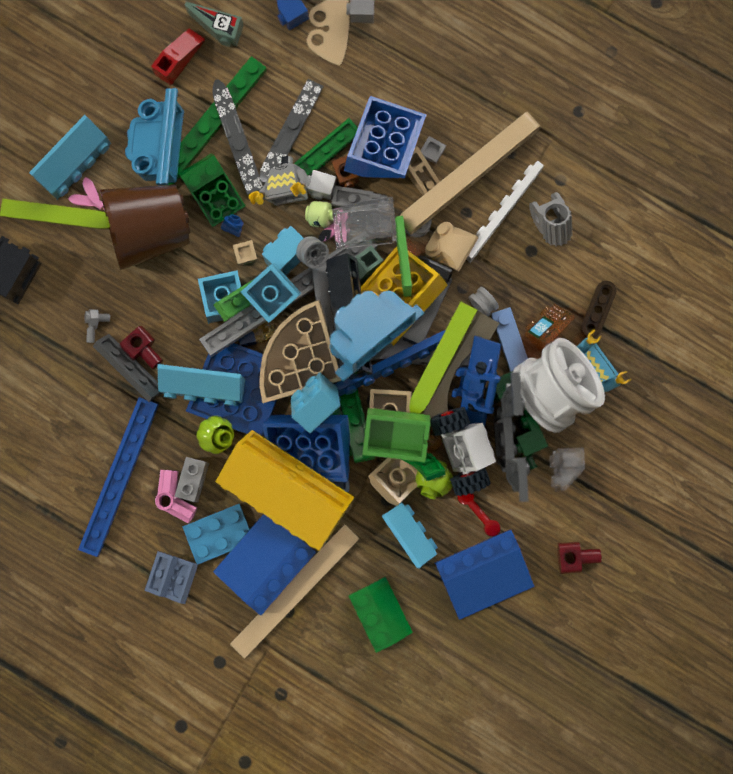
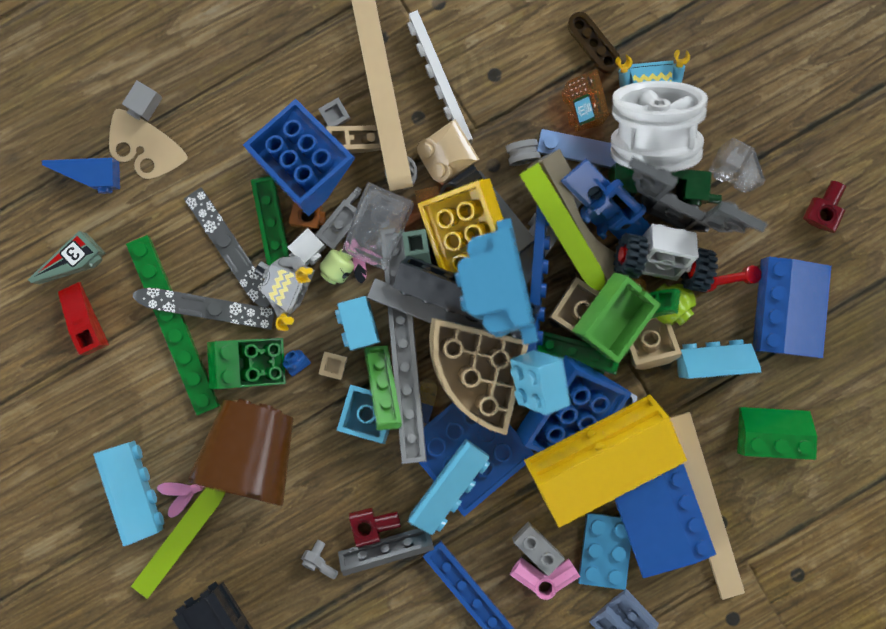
camera: 65 degrees left, 5 degrees up
dark azure brick [125,88,184,185] -> none
lime plant [196,415,234,454] -> none
medium azure brick [241,263,302,323] -> none
light grey wheel [296,236,329,269] -> none
bright green tile [395,216,412,297] -> none
light grey piece [529,192,572,247] -> none

